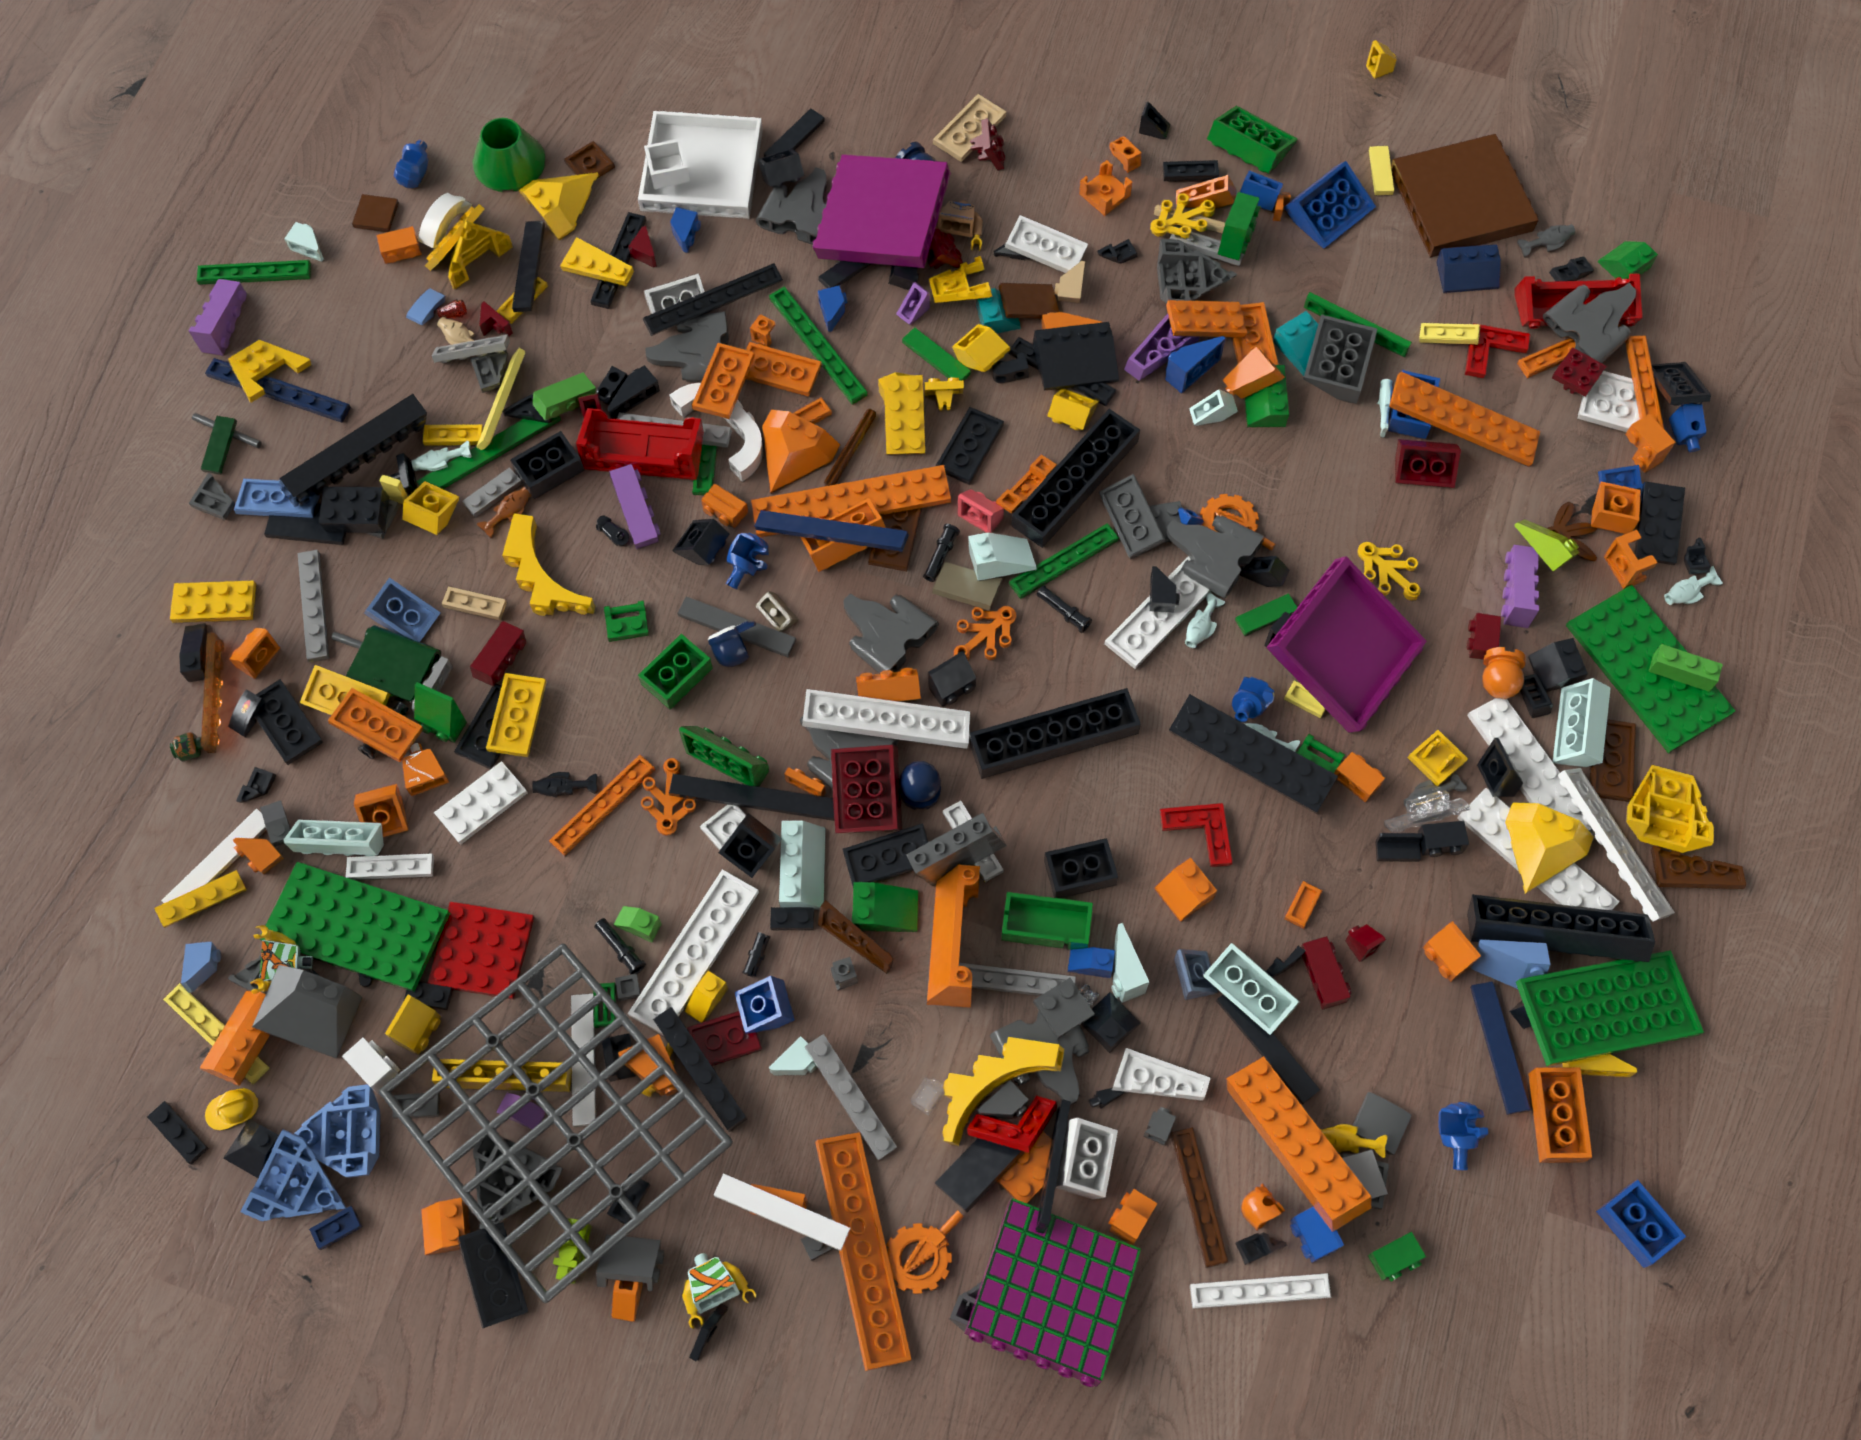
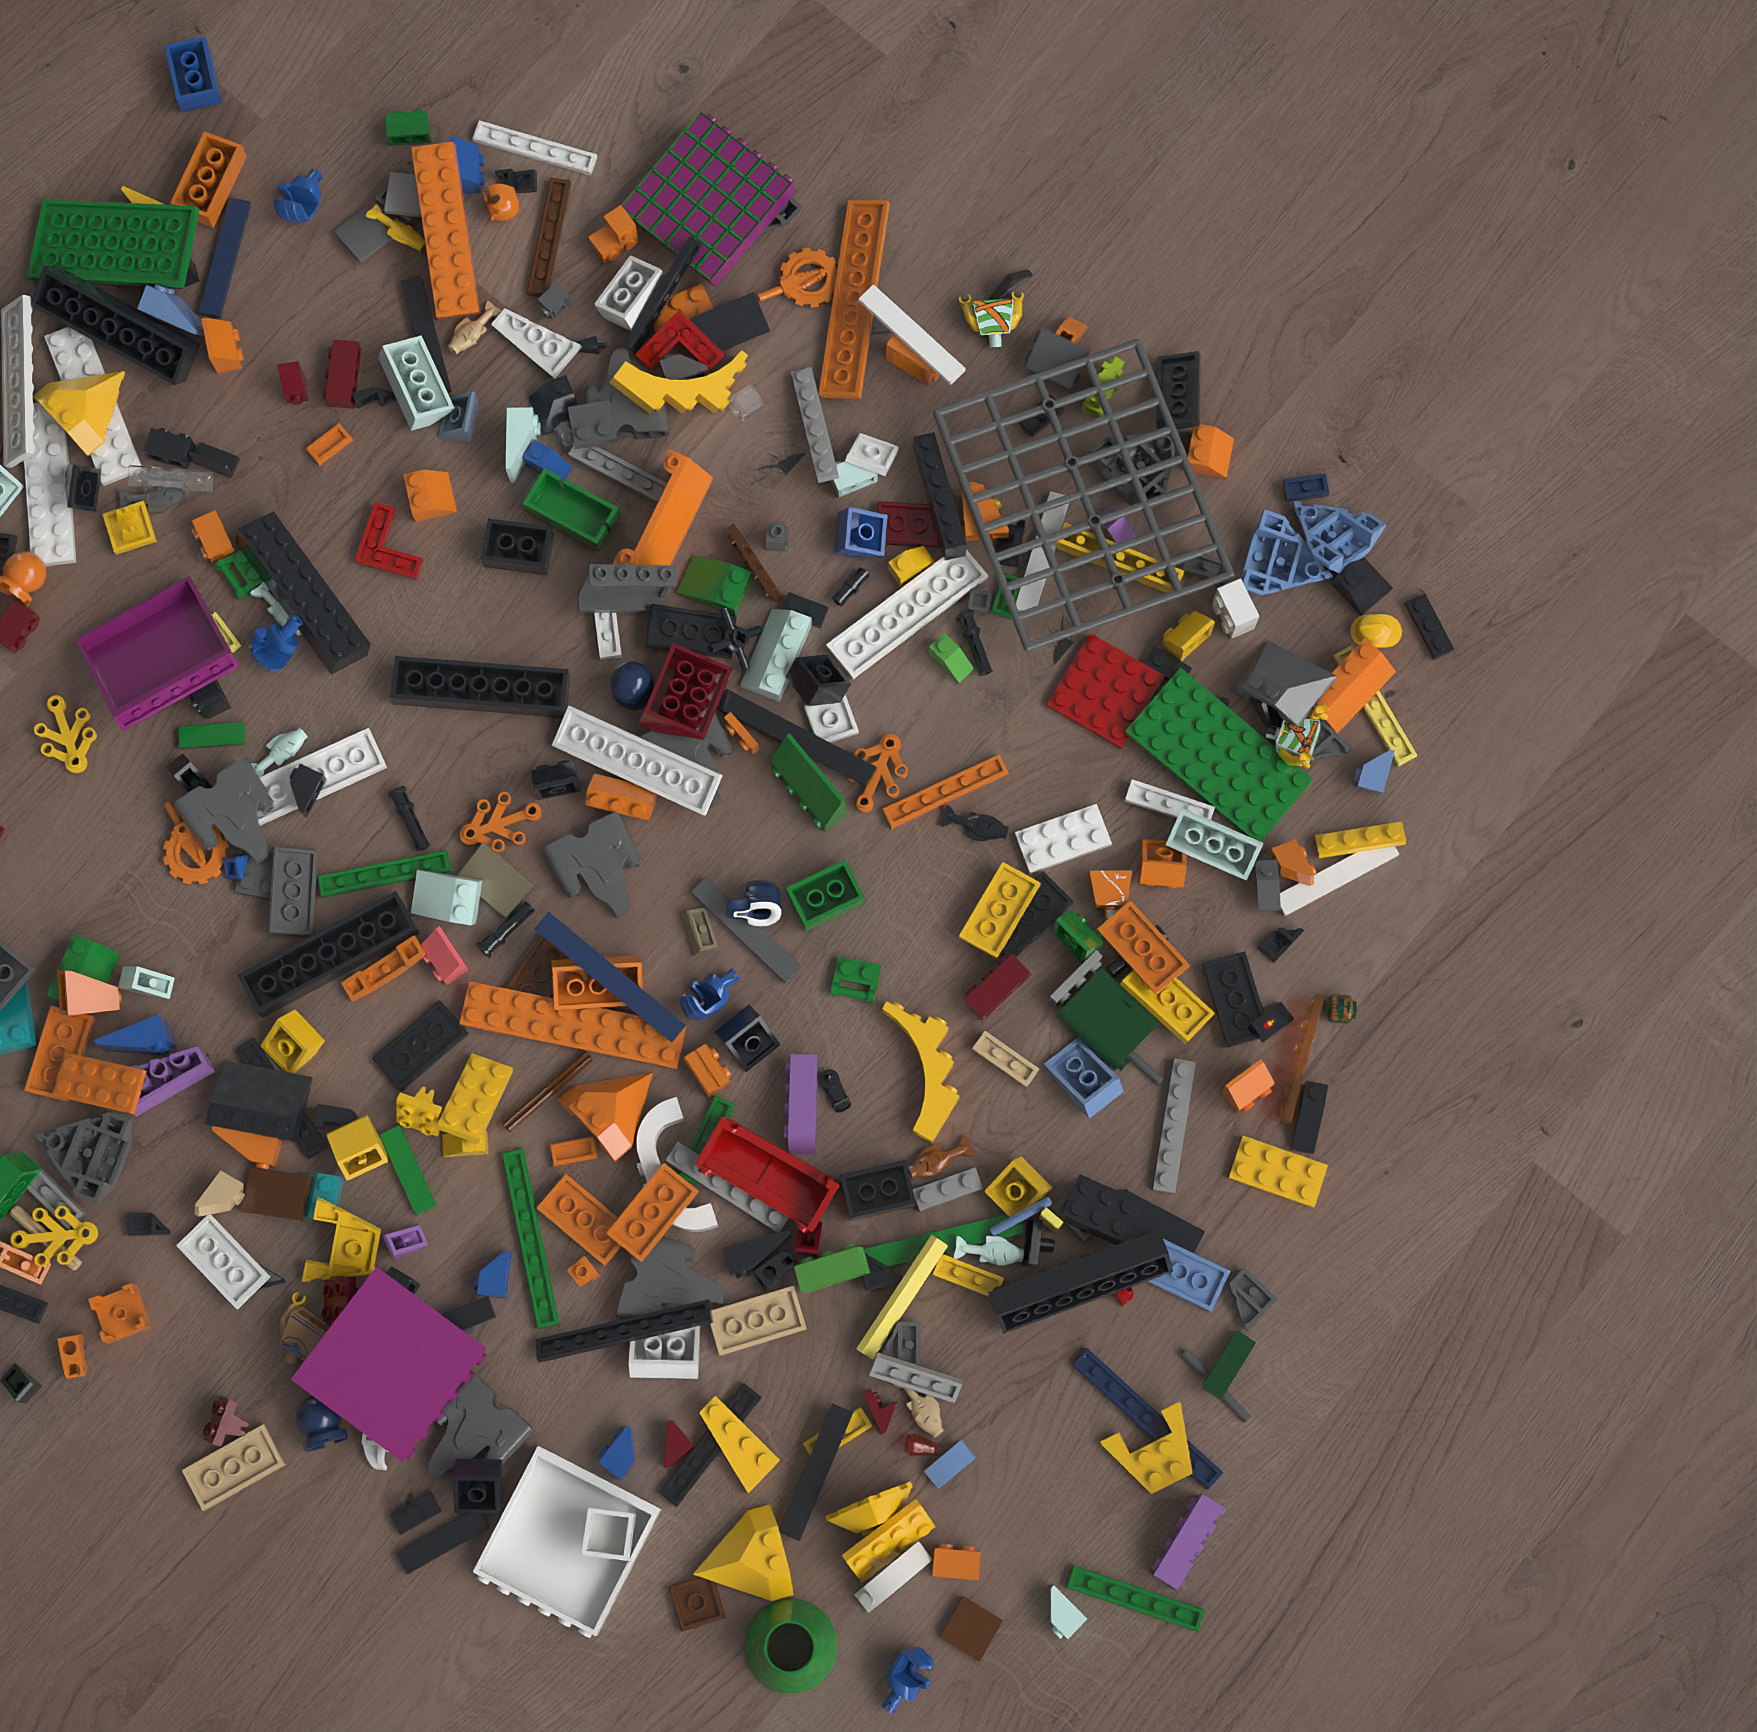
camera: 160 degrees left, 10 degrees up
none -> black tile [390,1491,442,1535]
none -> tan animal [447,301,502,355]
none -> black bar [708,607,762,671]
none -> tan plate [710,1285,807,1356]
none -> white tile [845,433,899,476]
none -> medium blue bar [990,1197,1052,1236]

